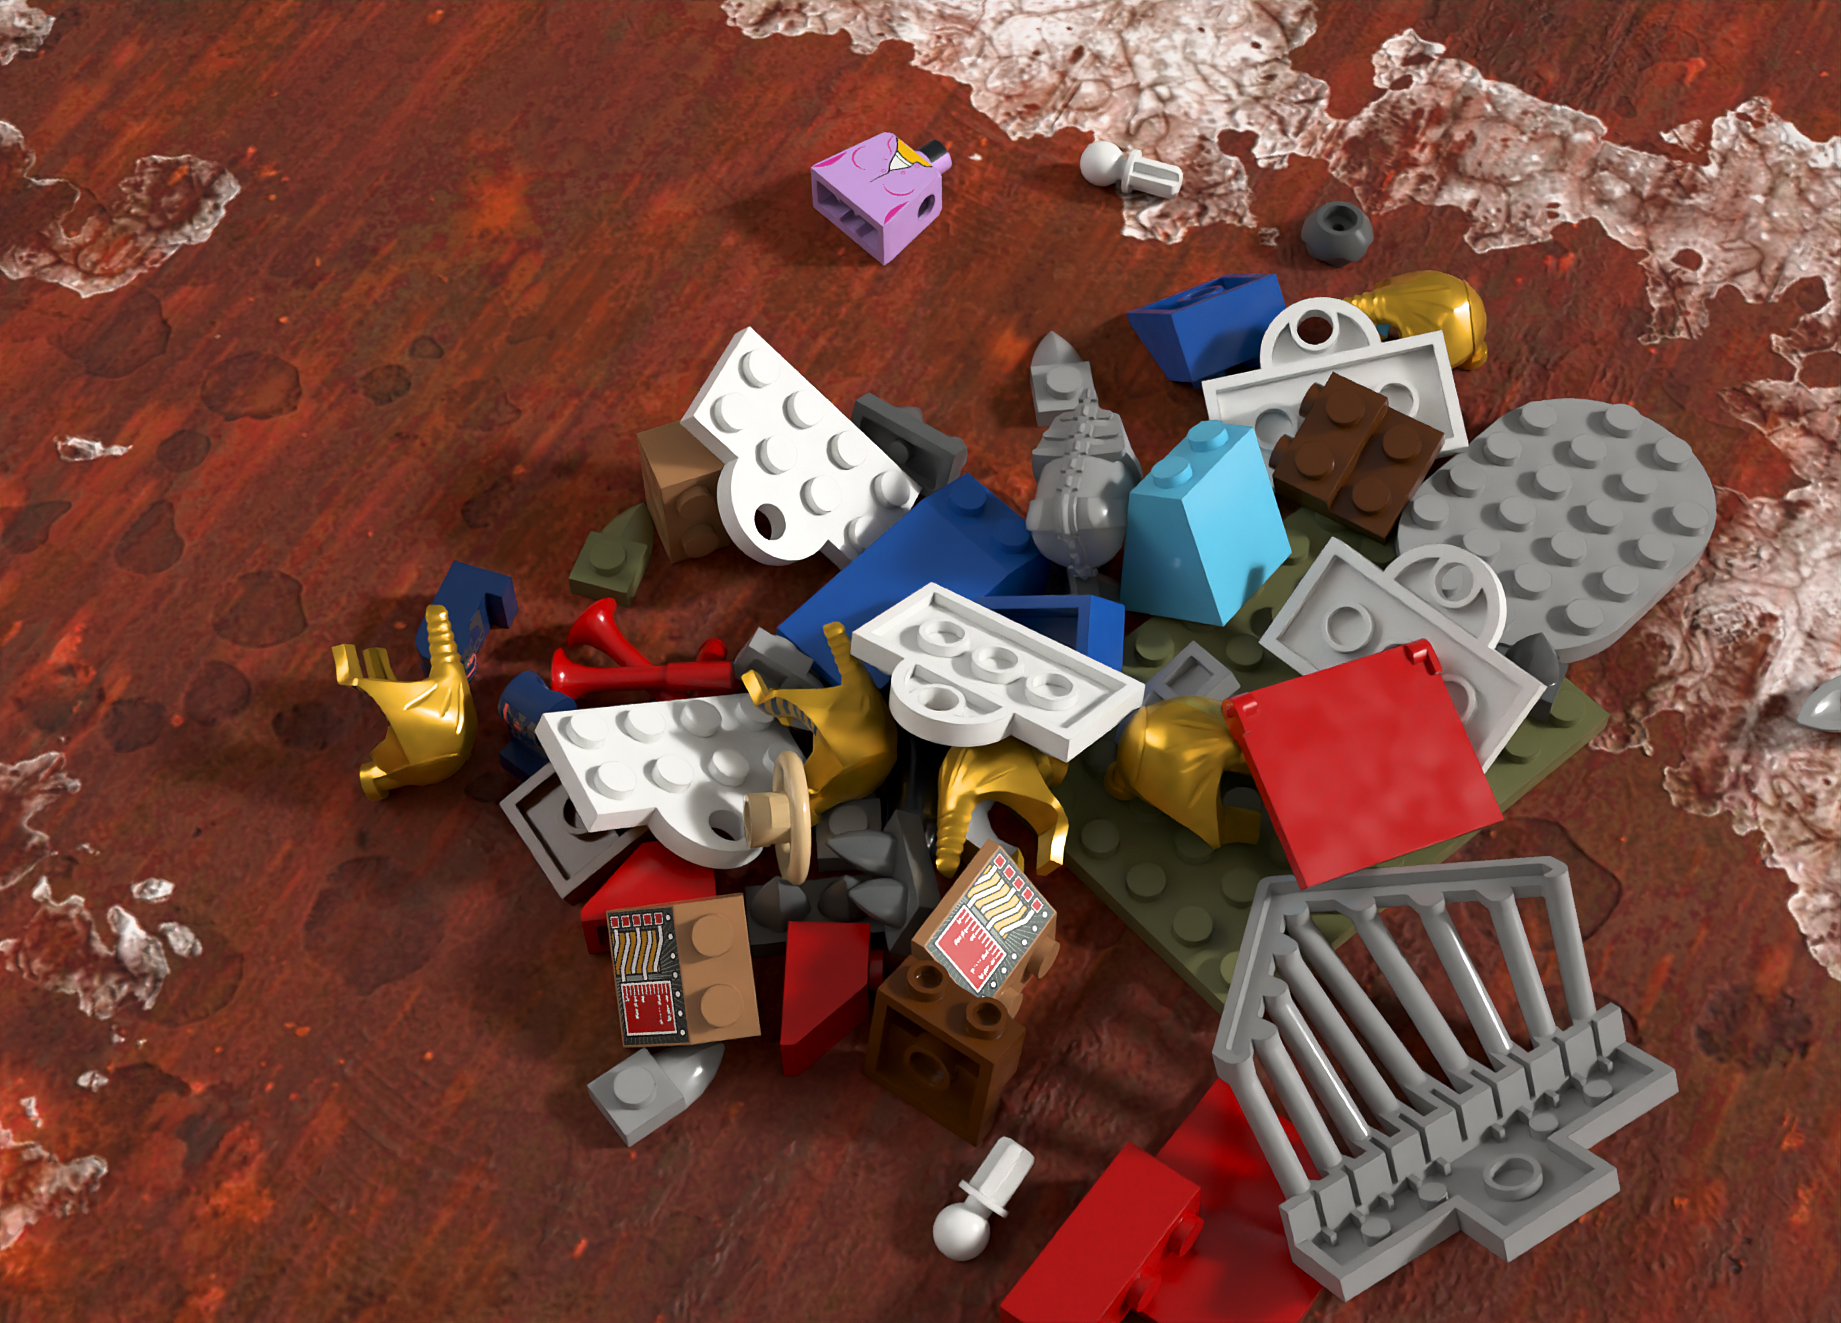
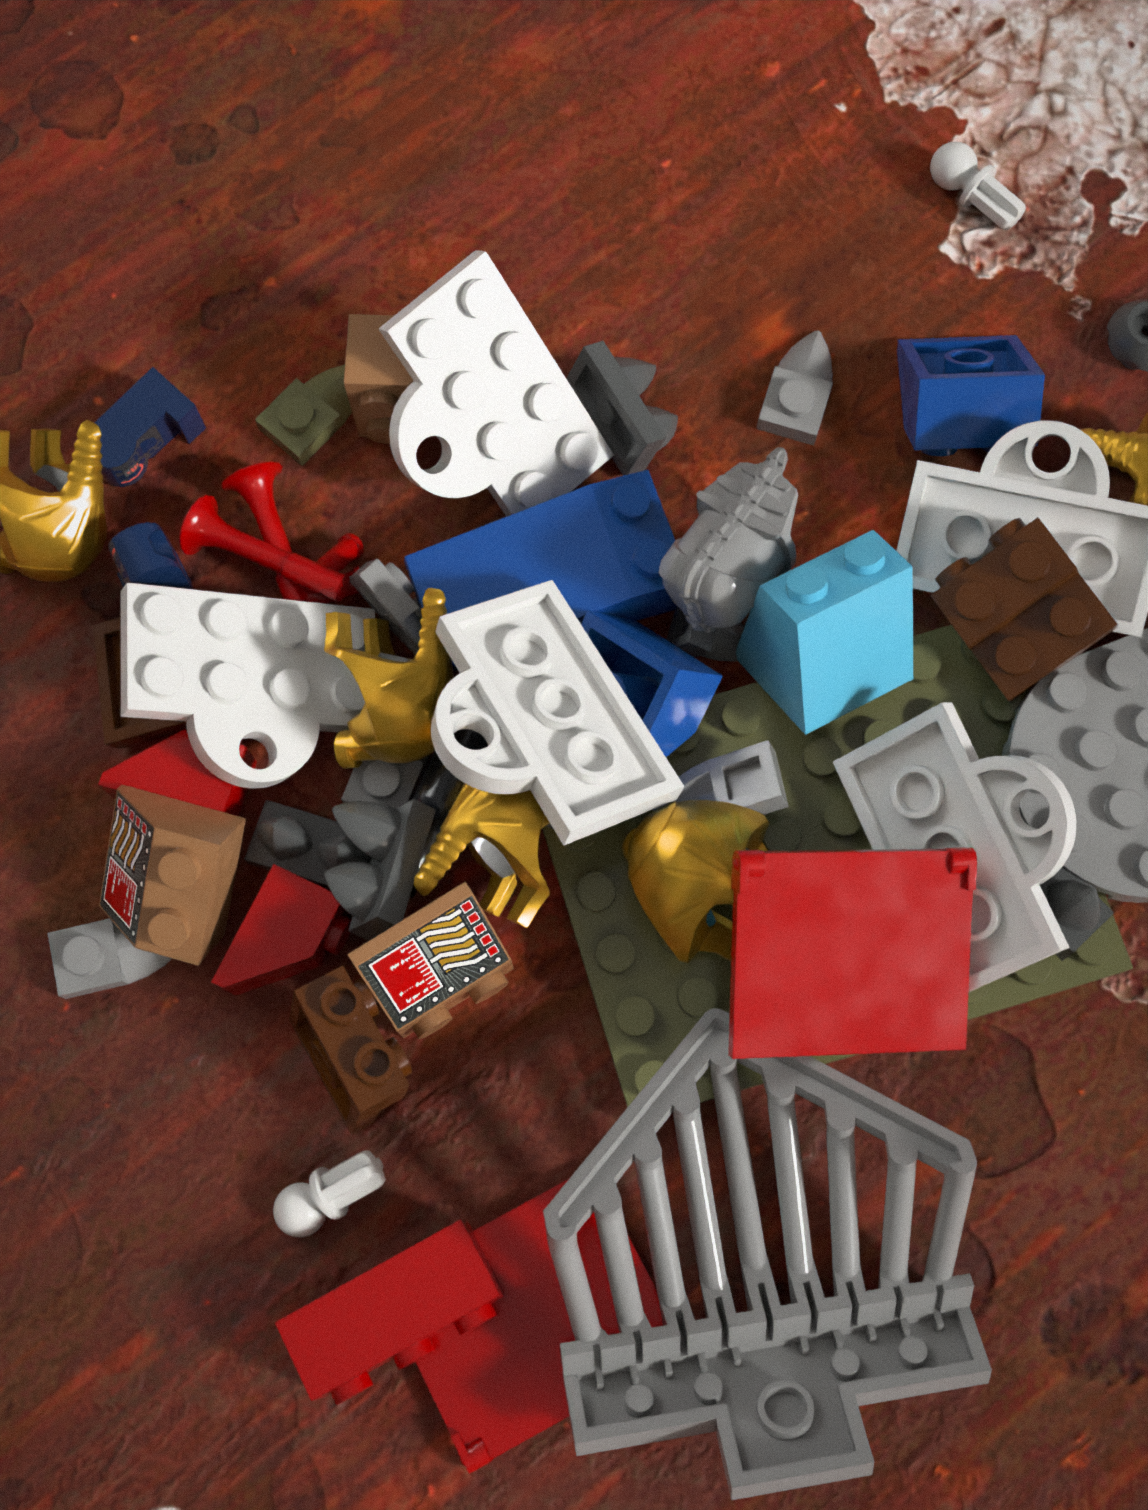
camera: 25 degrees right, 20 degrees up
tan piece [743,751,811,886] -> none
lavender torso [811,132,952,266] -> none

